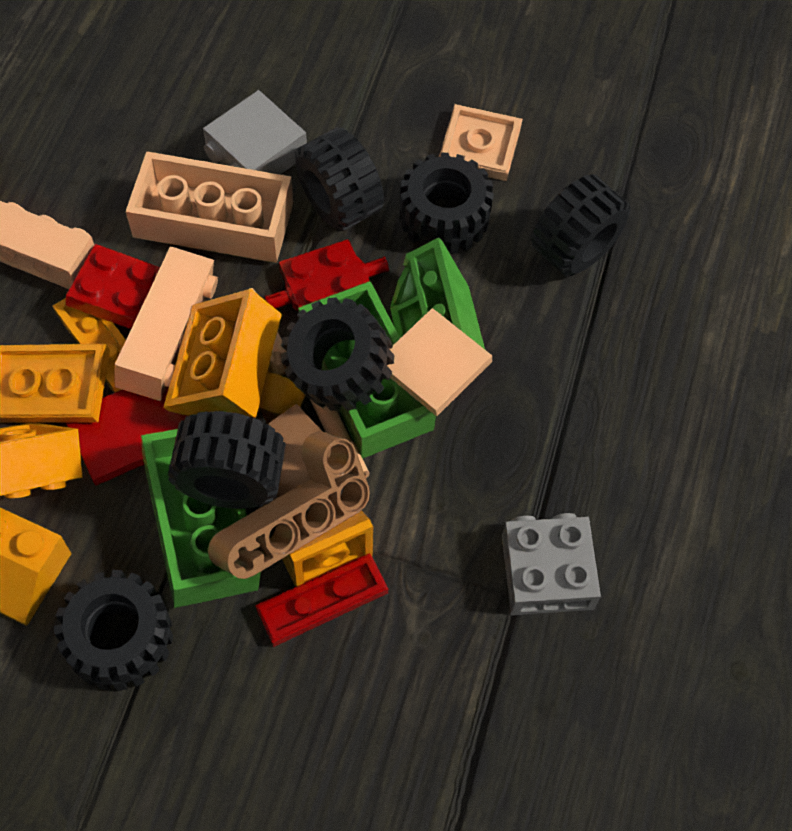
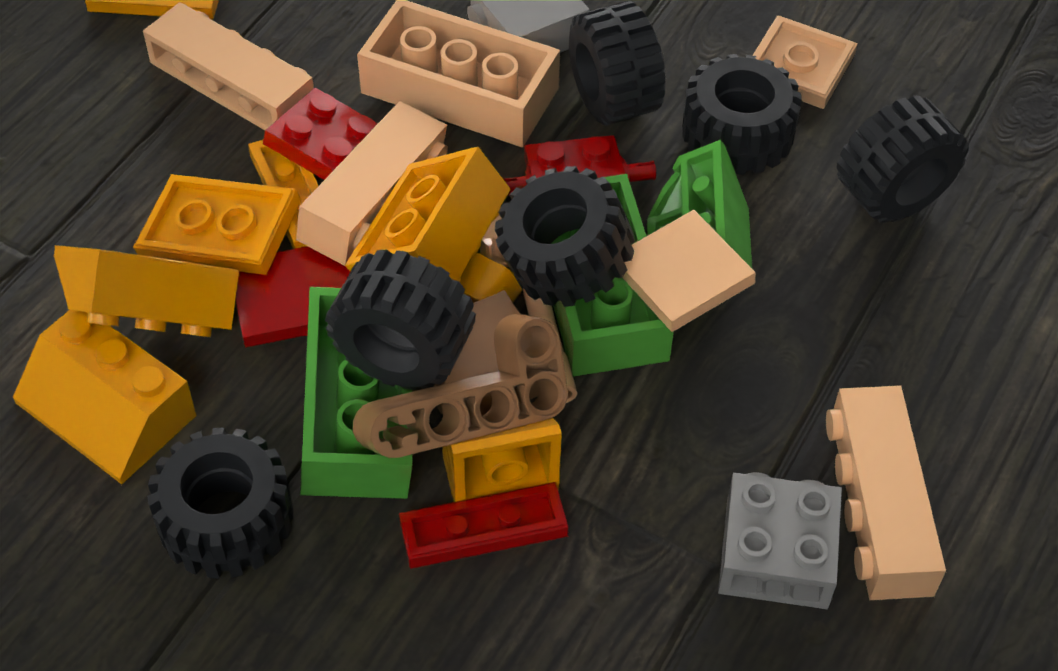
camera: 15 degrees right, 10 degrees down
none -> light nougat brick [826,386,946,600]

